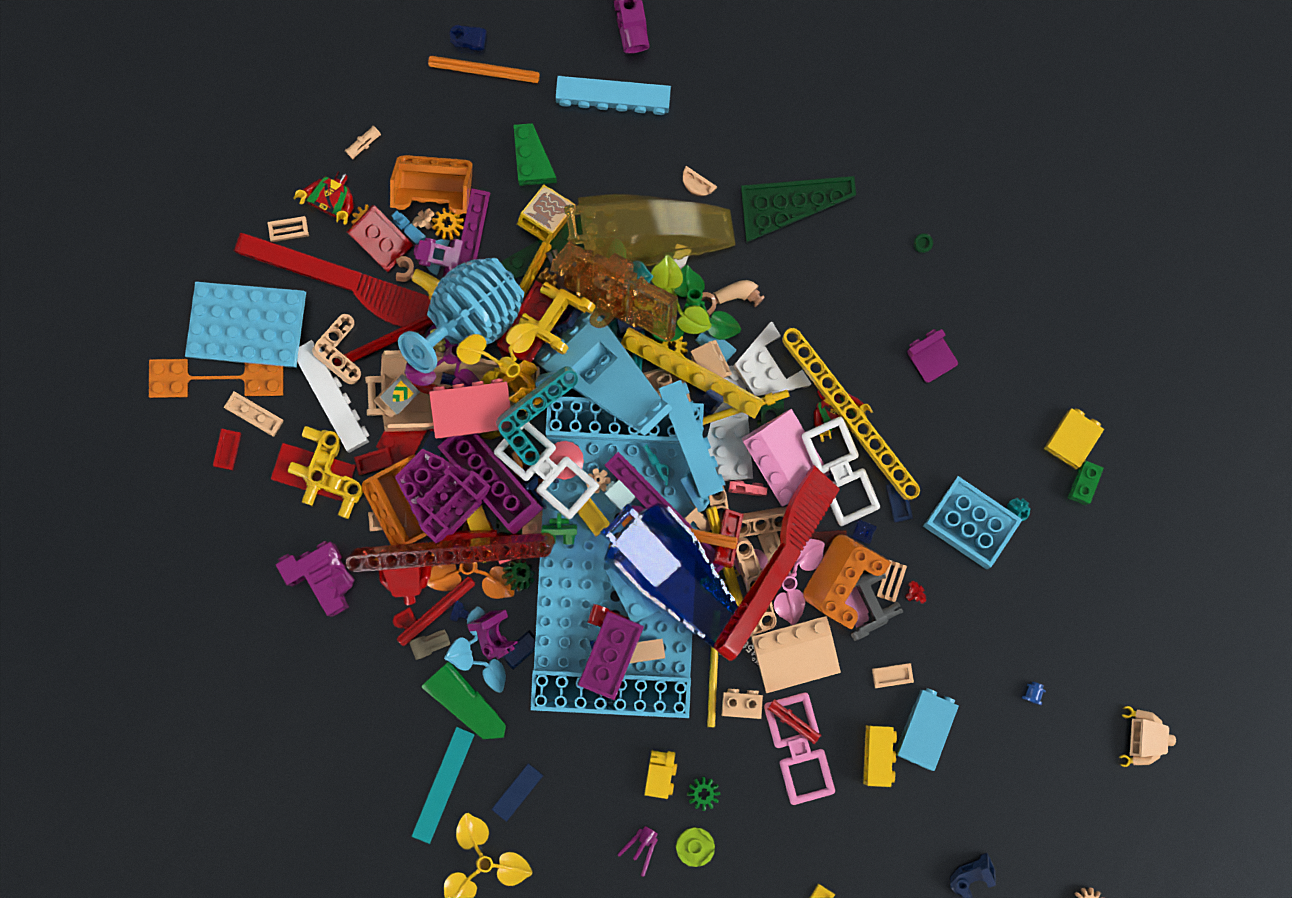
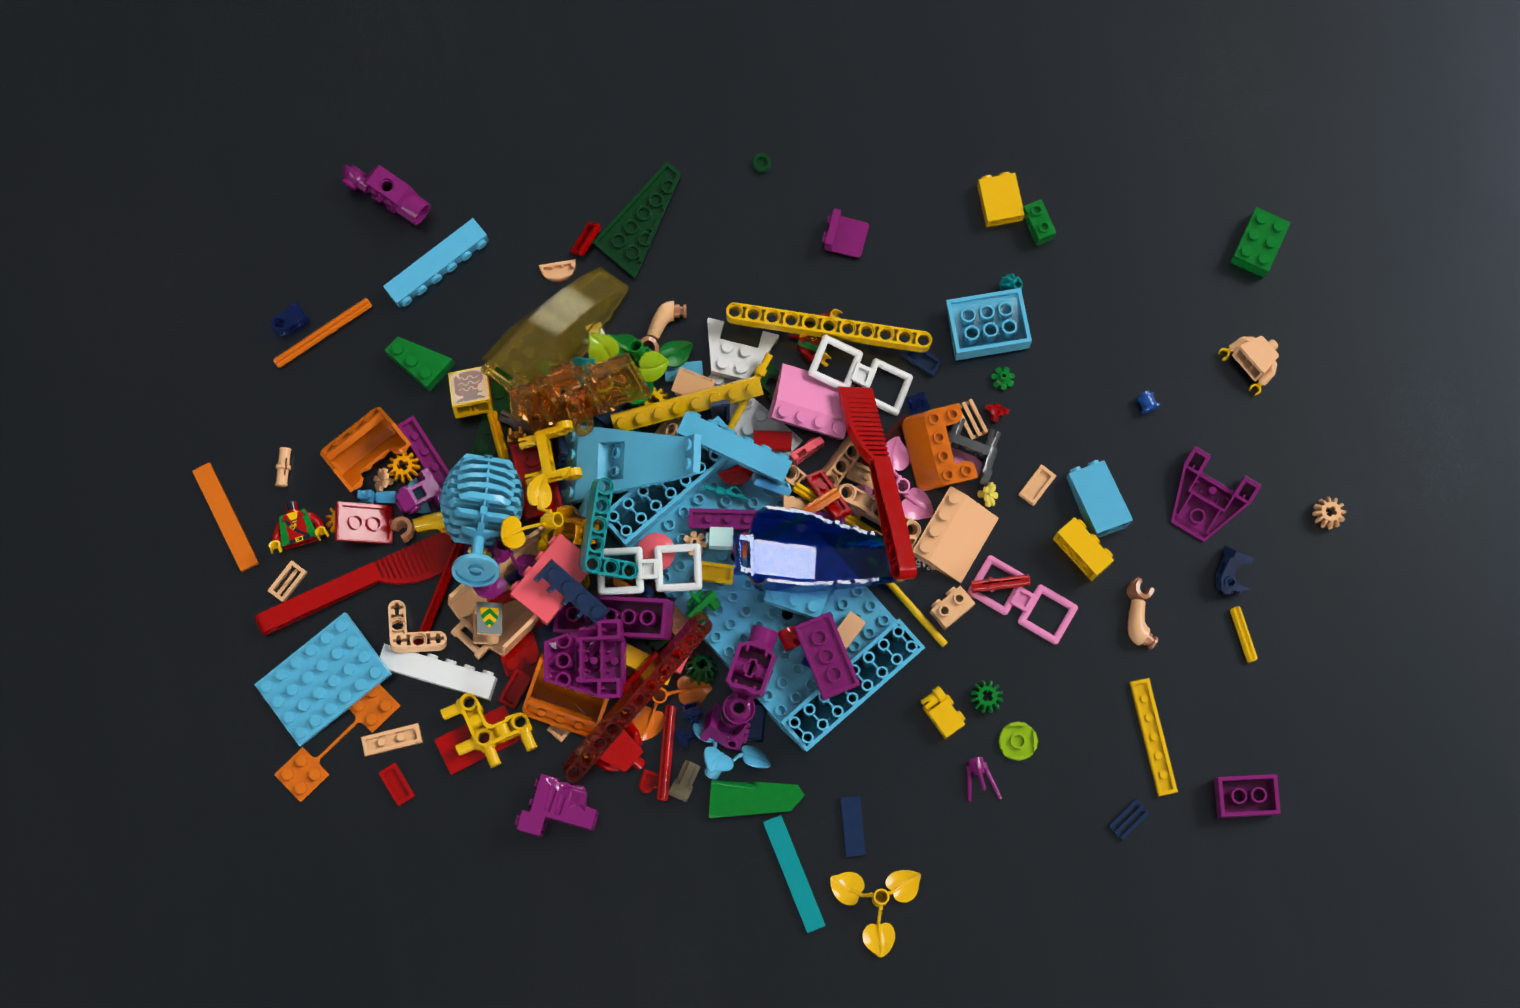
camera: 40 degrees left, 5 degrees down
none -> orange tile [192,462,259,572]
none -> dark blue hinge [533,559,610,626]
none -> red tile [570,222,601,256]
none -> clear blue tile [680,701,703,725]
none -> red tile [718,465,753,486]
none -> magenta brick [723,625,778,724]
none -> red tile [753,430,792,452]
none -> light yellow plant [977,482,998,507]
none -> green plant [991,367,1015,391]
none -> piece [1127,577,1158,650]
none -> magenta wedge [1171,445,1262,542]
none -> green brick [1230,207,1291,278]

